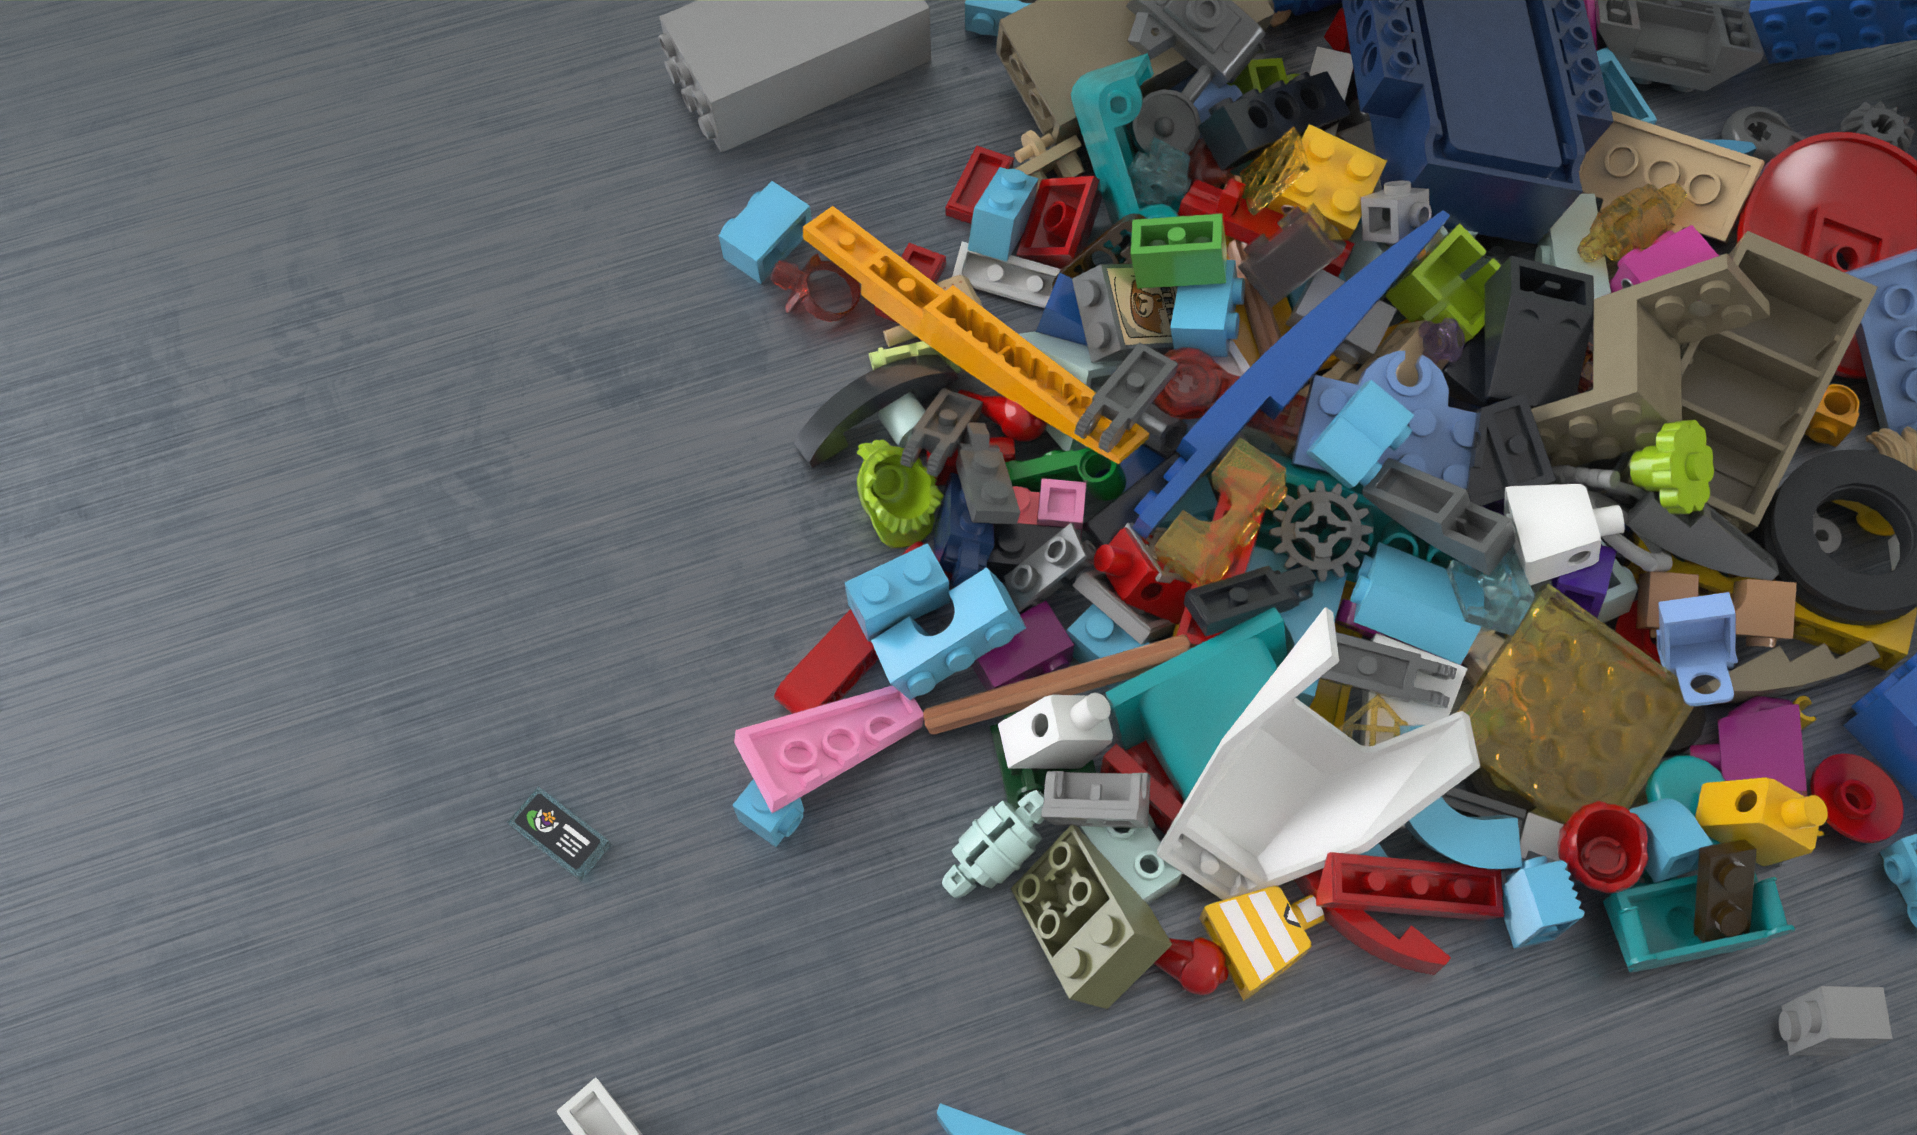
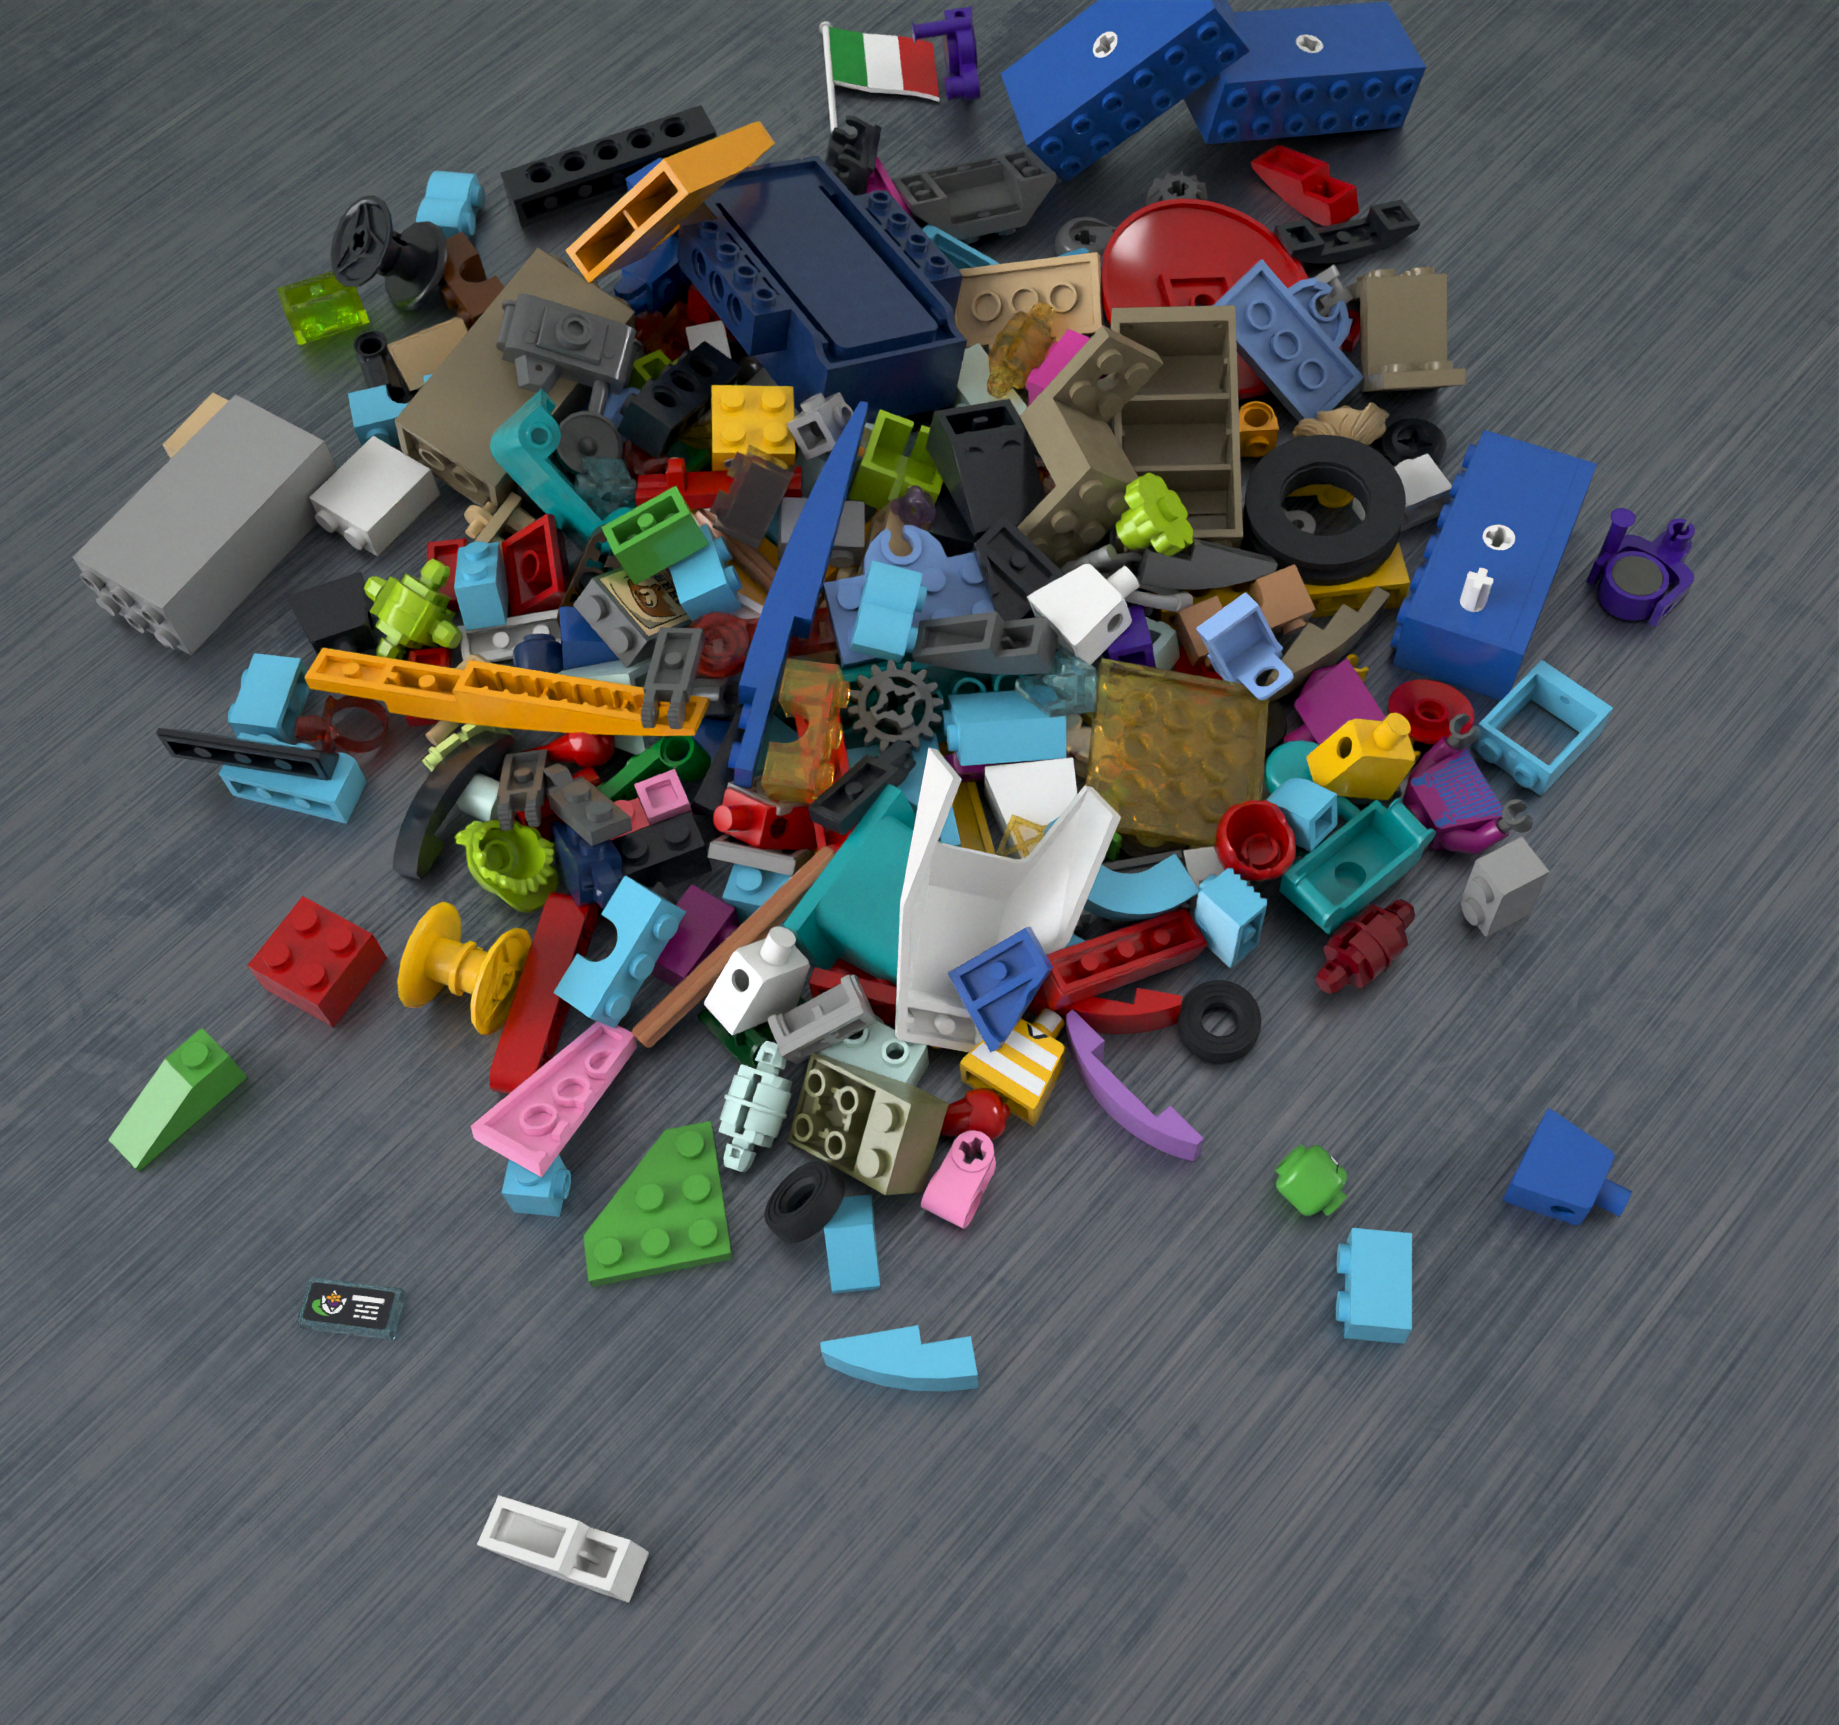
camera: 25 degrees left, 5 degrees down
medium azure brick [845,543,950,641] -> none
dark grey hinge [1004,523,1097,612] -> none
clear yellow window [1240,127,1310,215] -> none
dark grey hinge [1319,632,1457,709] -> none
dark brown piece [1694,839,1757,943] -> none
none -> bright green slope [108,1028,248,1172]
none -> black slope [156,728,340,781]
none -> medium azure brick [219,732,367,824]
none -> red brick [247,896,387,1028]
none -> black torso [286,572,377,655]
none -> white brick [309,436,440,557]
none -> lime piece [364,558,463,660]
none -> yellow piece [397,901,532,1036]
none -> dark blue head [513,633,563,674]
none -> bright green plate [583,1121,733,1287]
none -> clear red hips [635,300,698,362]
none -> black tyre [764,1161,845,1243]
none -> medium azure slope [824,1194,881,1294]
none -> bright pink piece [921,1130,996,1229]
none -> blue wing [947,927,1053,1053]
none -> medium lavender slope [1065,1009,1204,1162]
none -> black tyre [1178,980,1262,1063]
none -> dark red piece [1315,899,1415,994]
none -> magenta torso [1403,713,1533,854]

